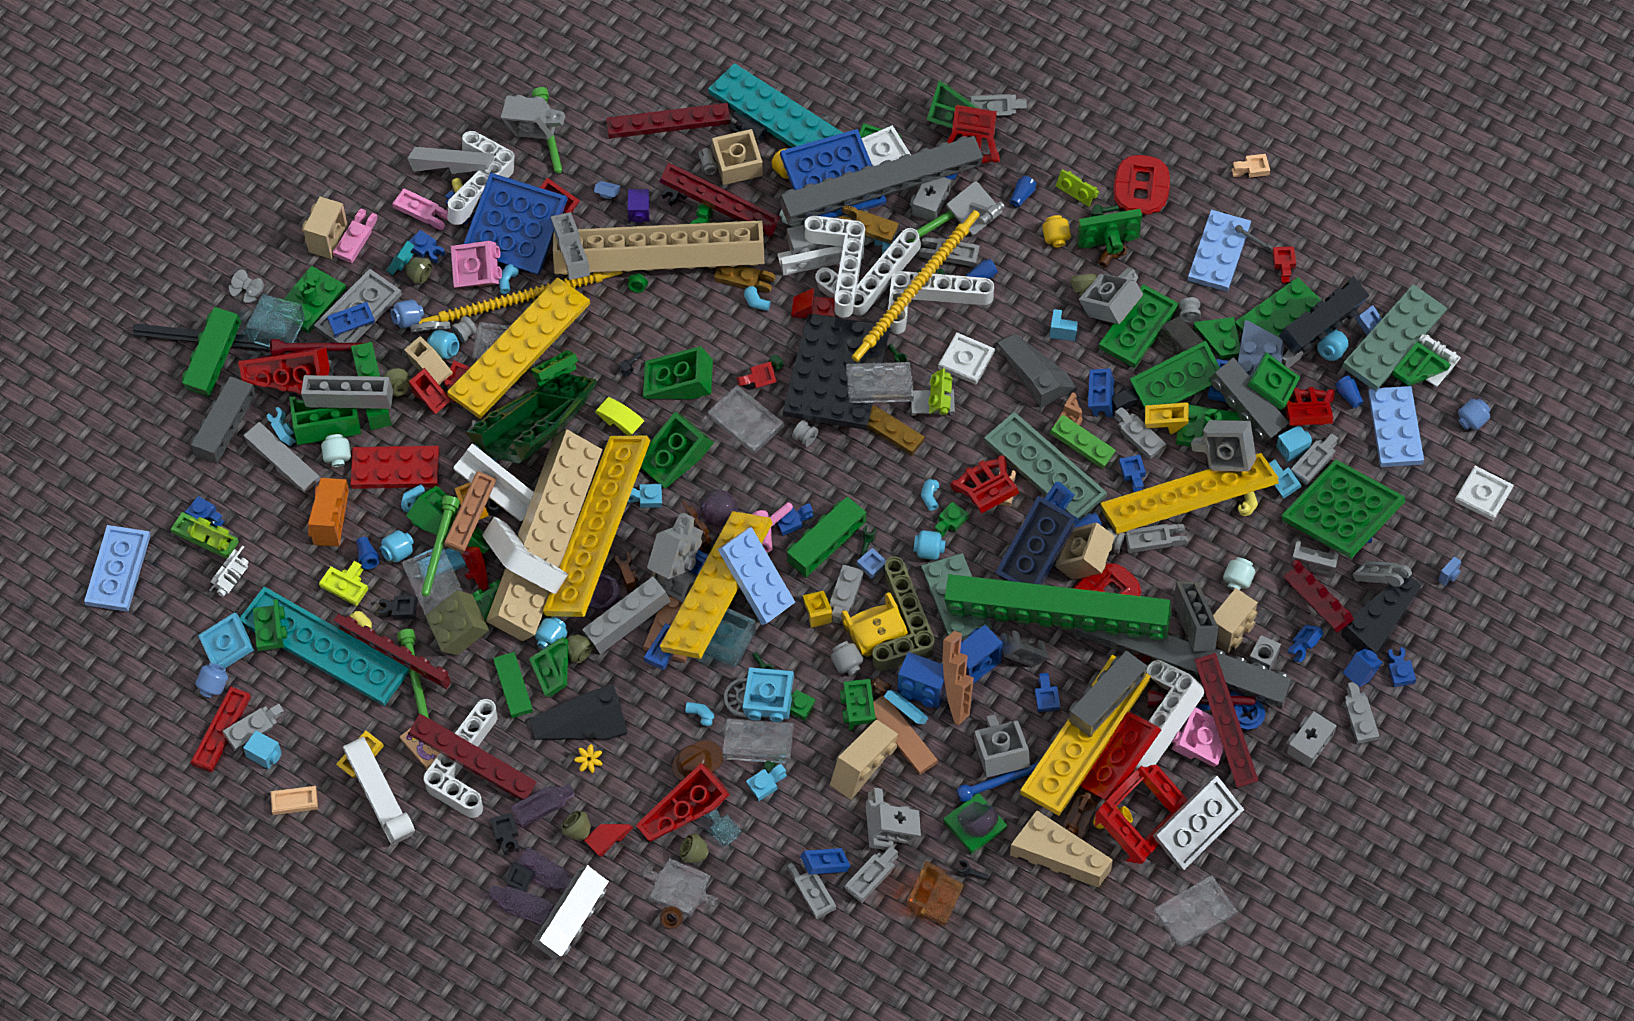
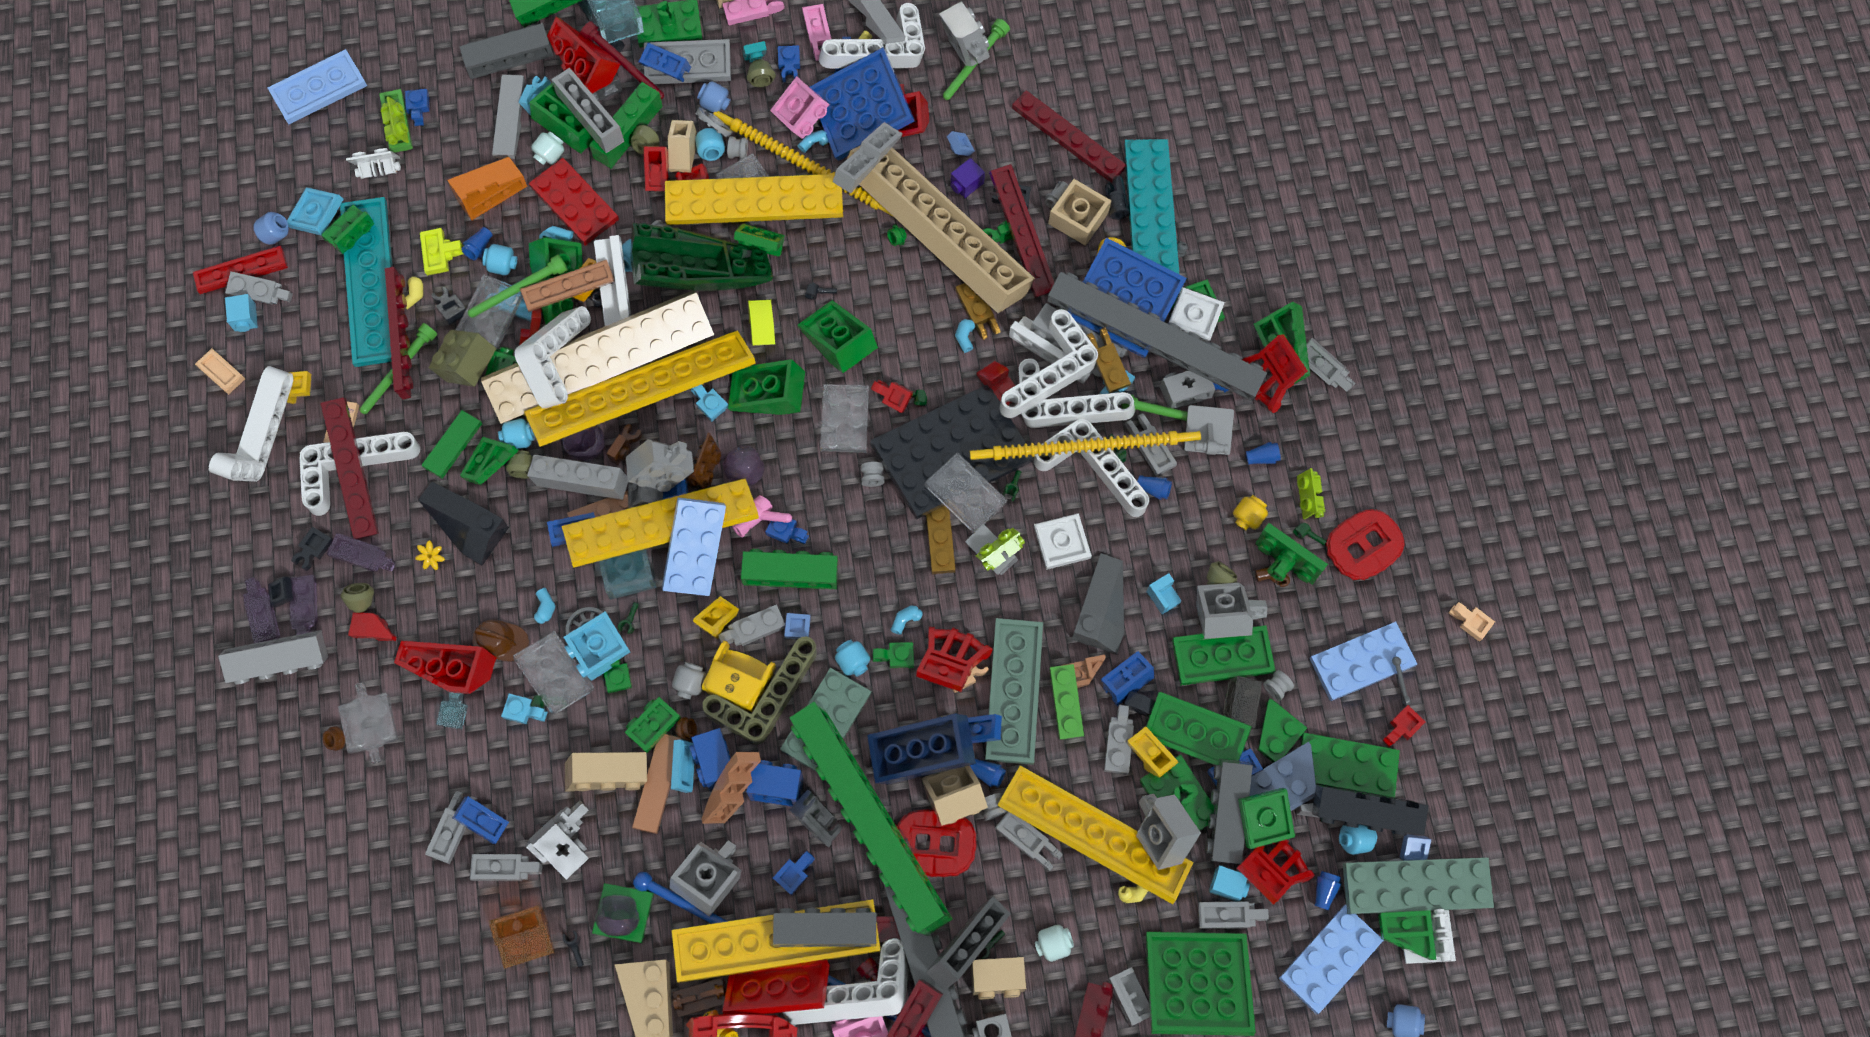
camera: 45 degrees right, 10 degrees up
olive cone [679,833,709,863] -> none
dark green hand [860,525,876,557] -> none
blue plate [1119,455,1146,493] -> none
medium azure plate [1269,459,1302,498] -> none

